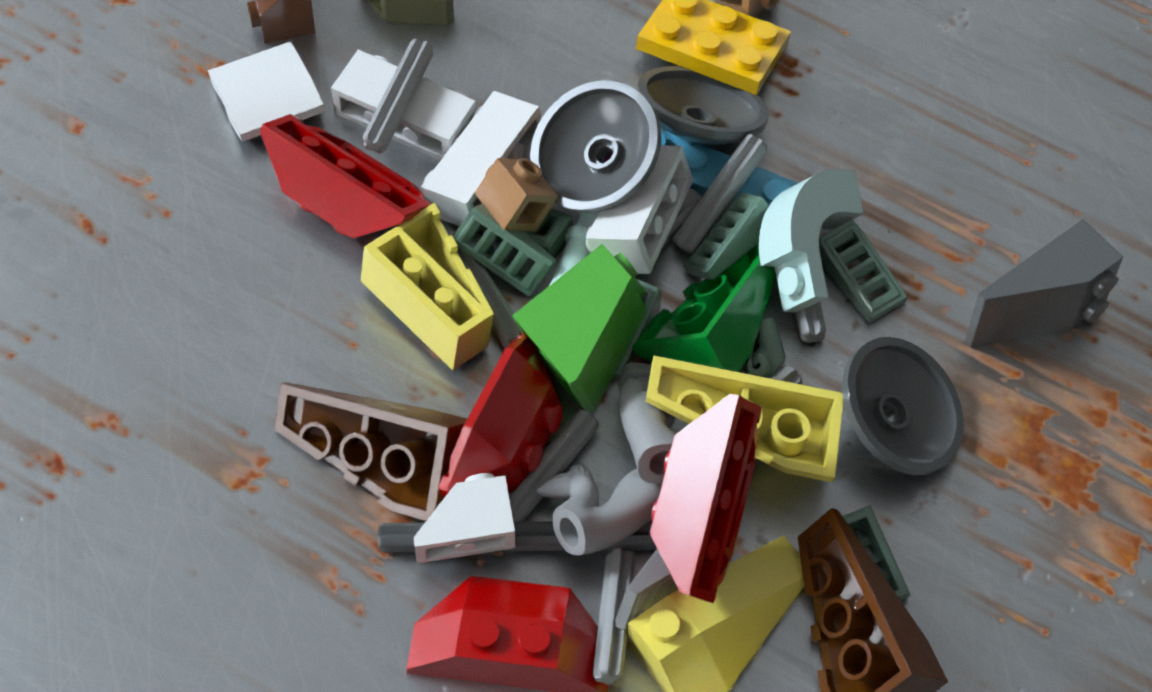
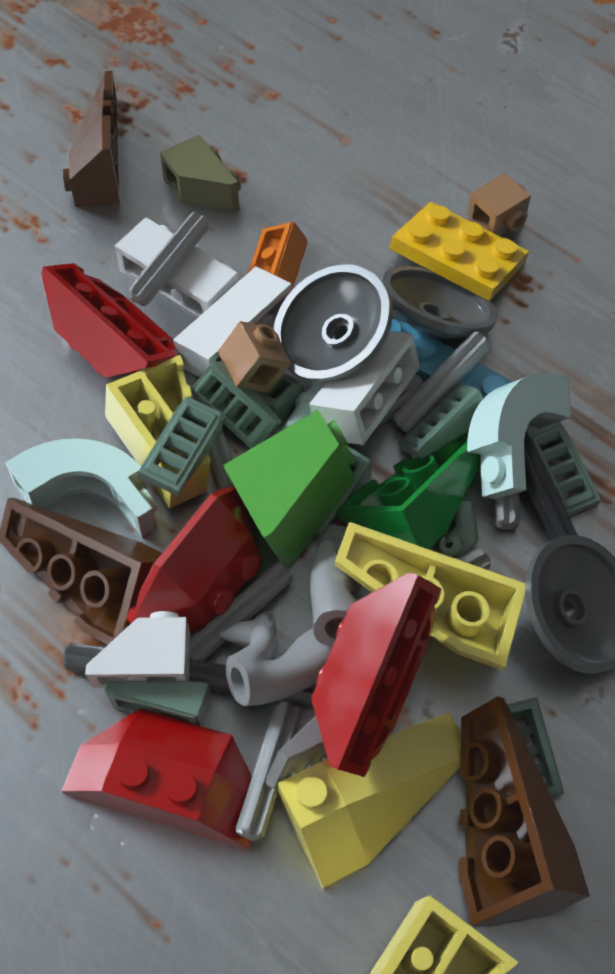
camera: 10 degrees right, 0 degrees up
white slope [208,42,326,142] -> none
none -> light aqua arch [5,438,157,539]
none -> sand green slope [105,681,212,726]
none -> sand green slope [138,397,224,496]
none -> orange slope [247,222,307,289]
none -> black axle [524,430,578,540]

